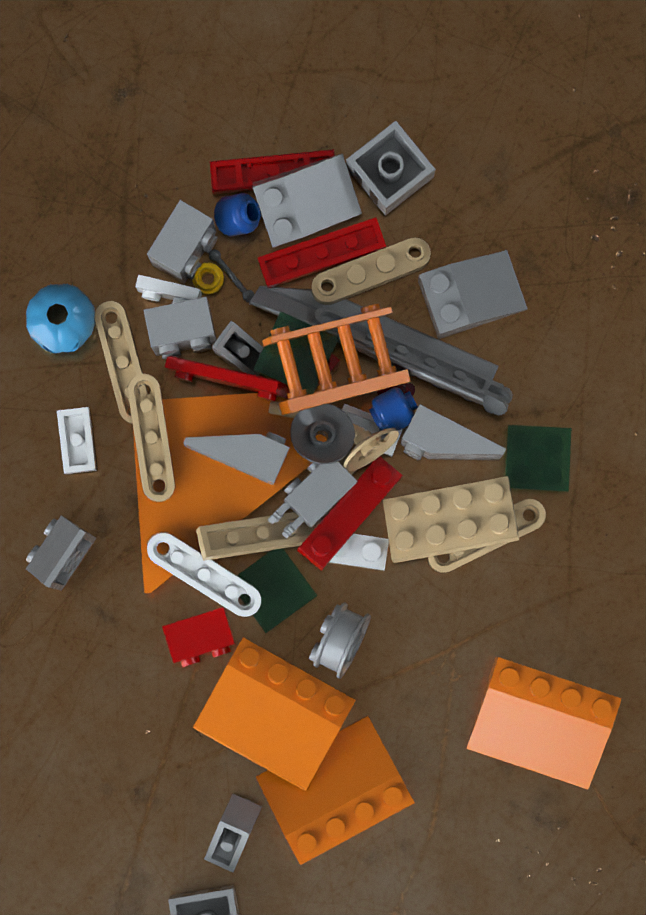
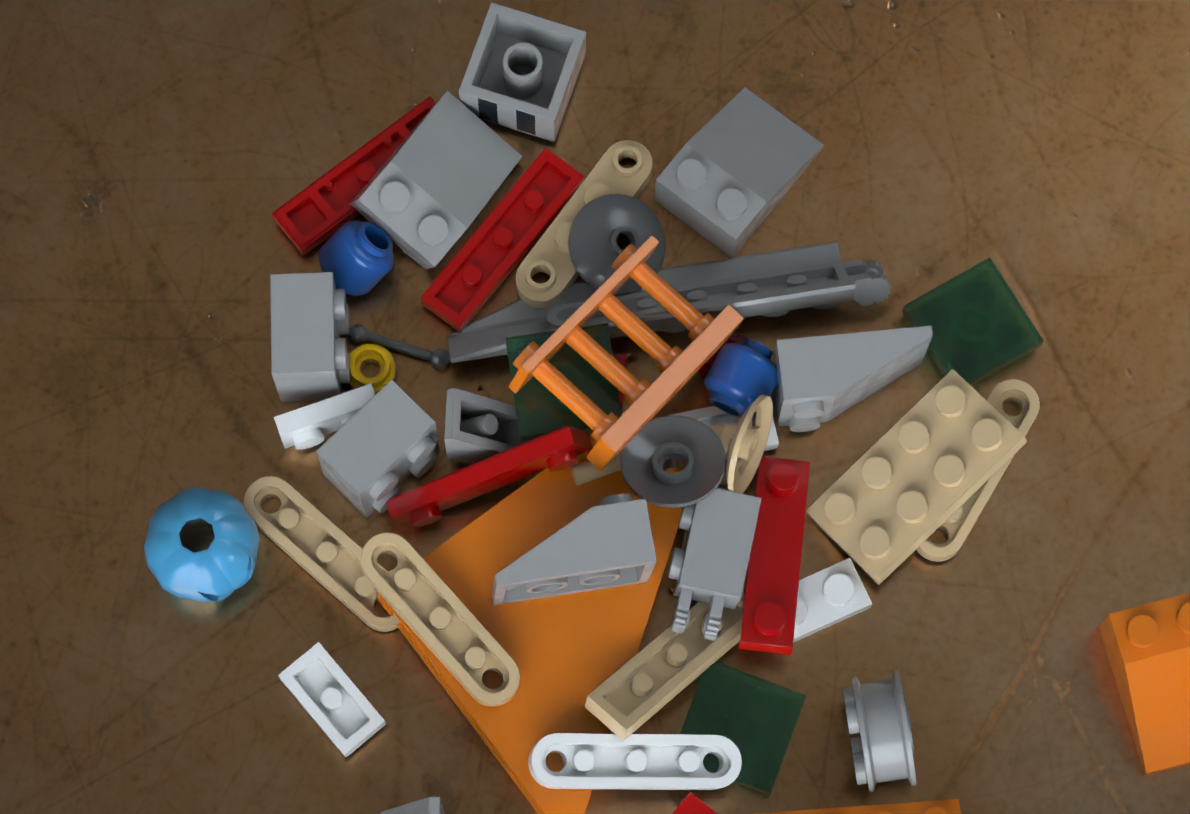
camera: 40 degrees left, 10 degrees down
none -> dark grey dish [568,194,666,295]

